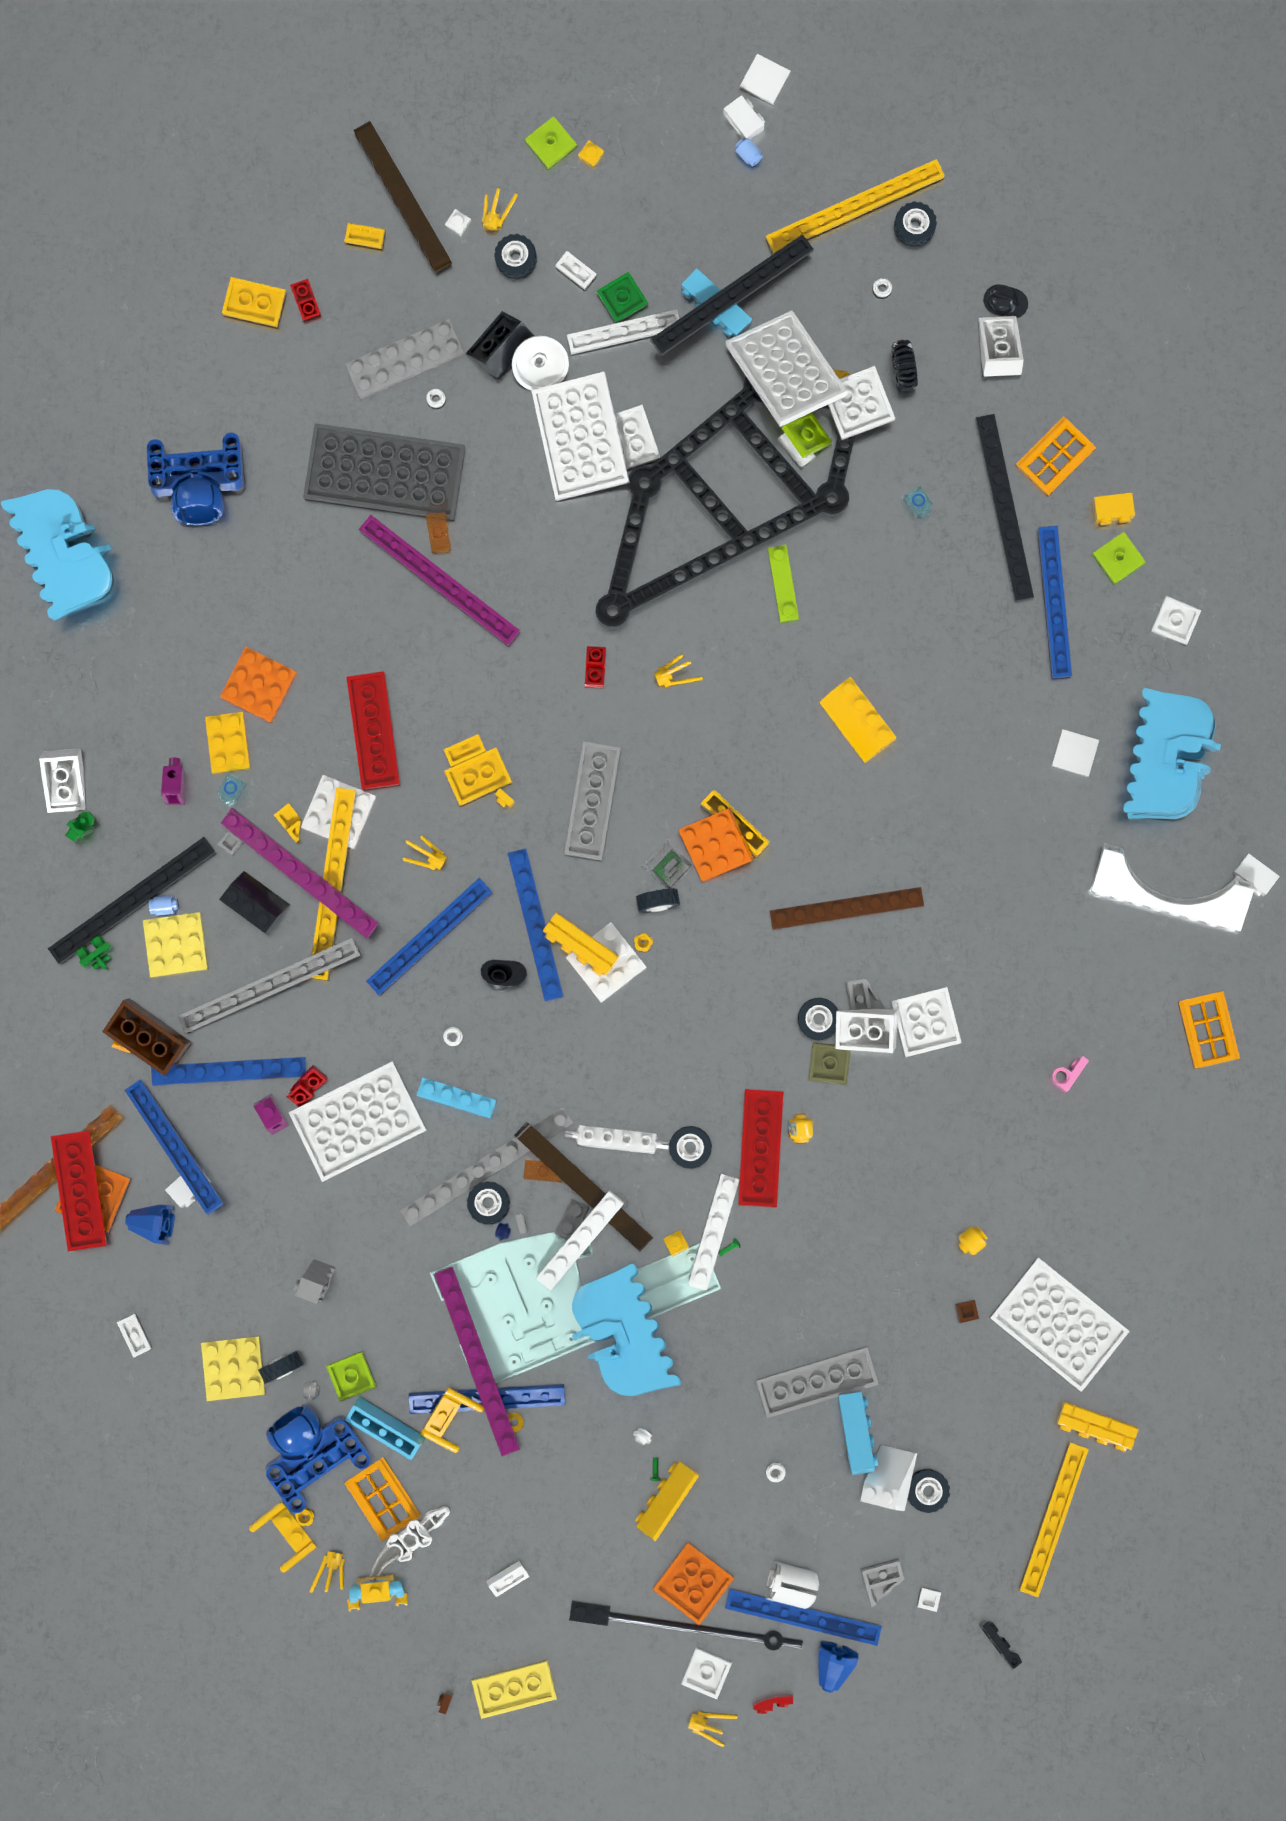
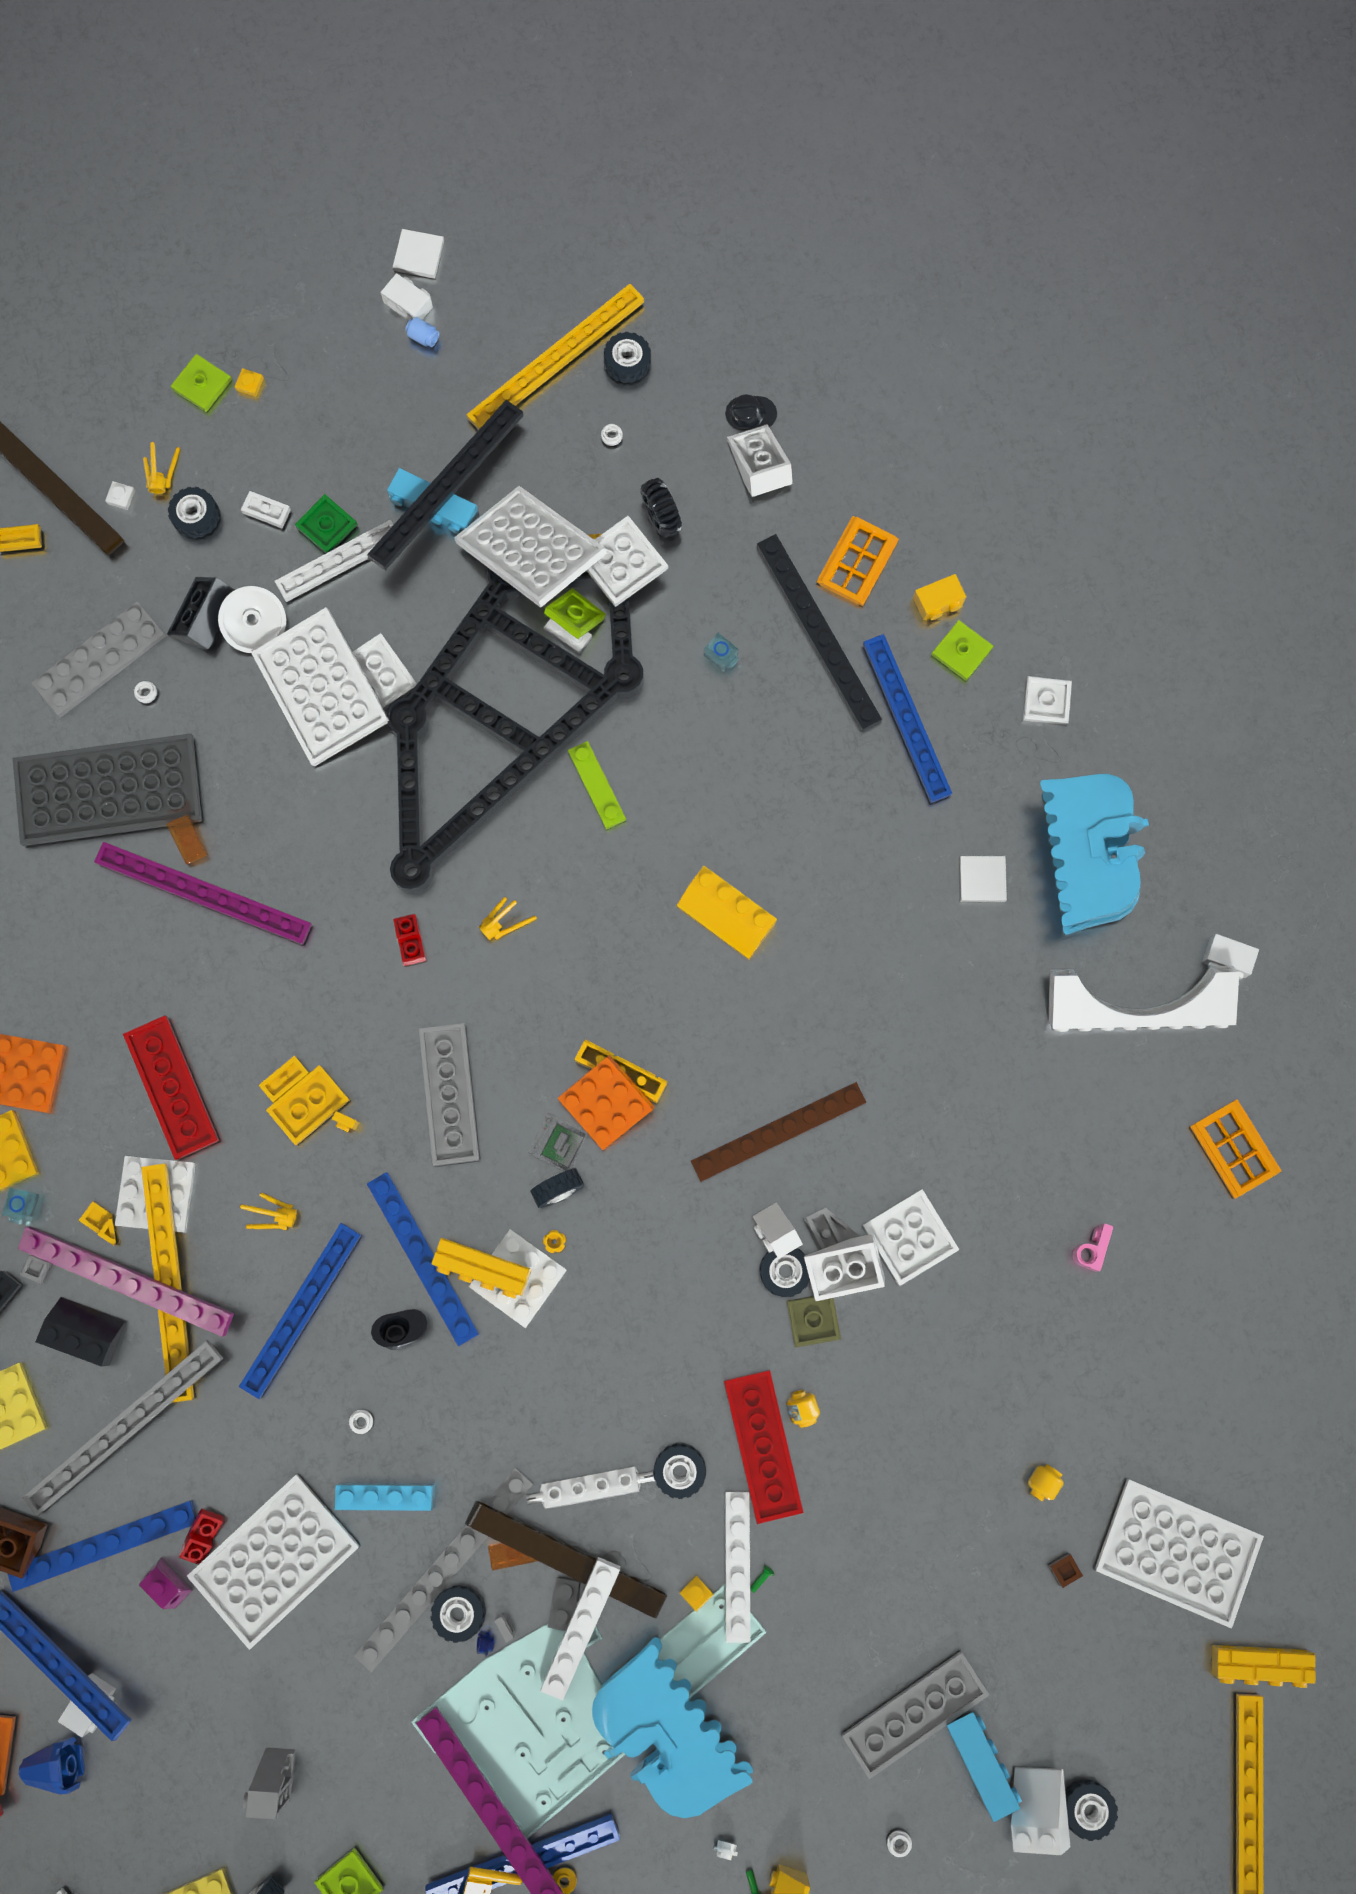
camera: 20 degrees left, 5 degrees down
none -> white brick [752,1202,803,1259]

